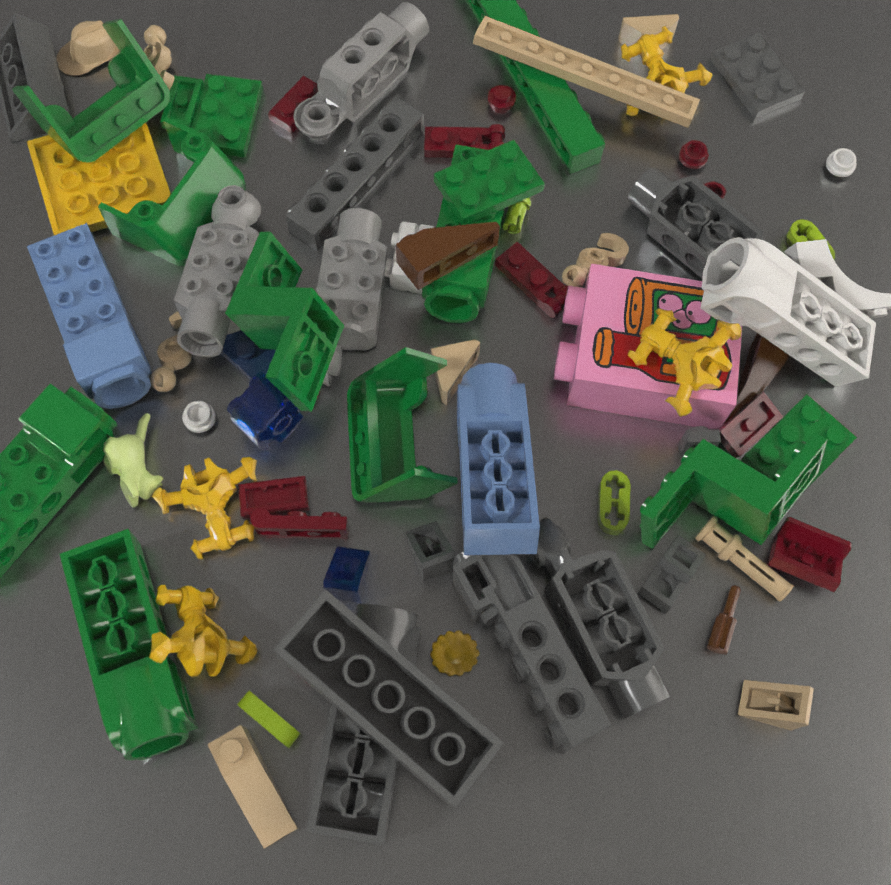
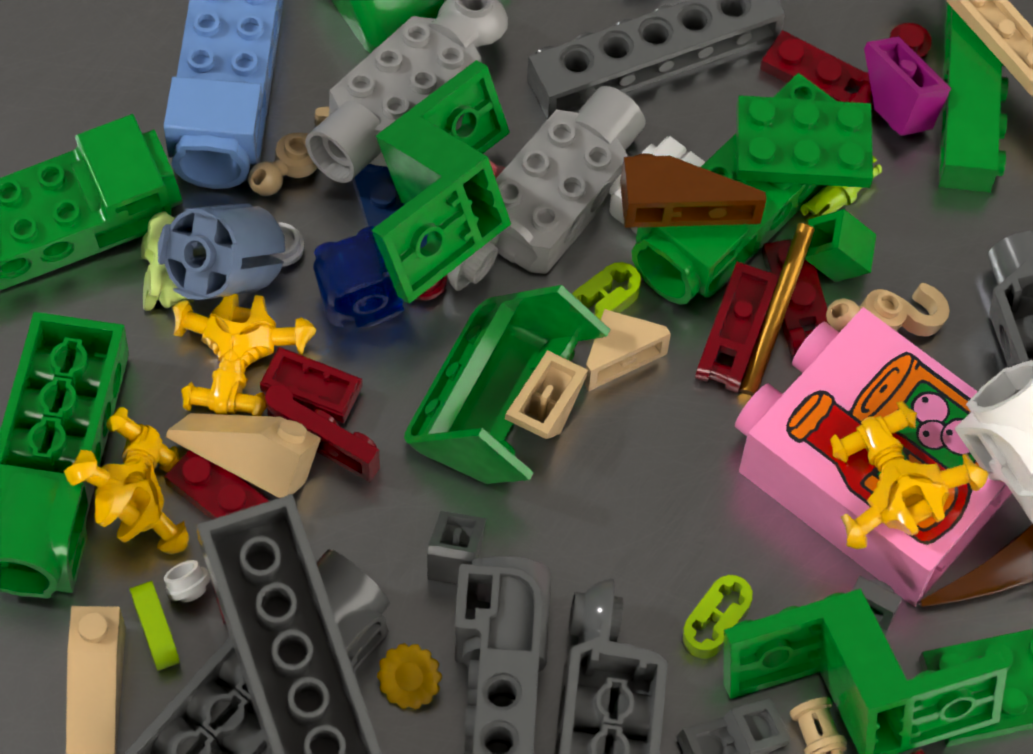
camera: 30 degrees right, 5 degrees down
clear blue slope [323,546,370,603] -> none
medium blue brick [457,363,540,555] -> none
plate [719,392,783,458] -> none
none -> sand blue cylinder [158,203,286,300]
none -> dark red plate [164,450,269,520]
none -> white plate [164,560,211,603]
none -> tan slope [166,413,321,498]
none -> tan slope [505,350,588,439]
none -> lime beam [572,262,641,320]
none -> dark red plate [695,262,779,393]
none -> pearl gold bar [739,223,815,396]
none -> green brick [805,209,876,282]
none -> magenta slope [864,37,951,136]

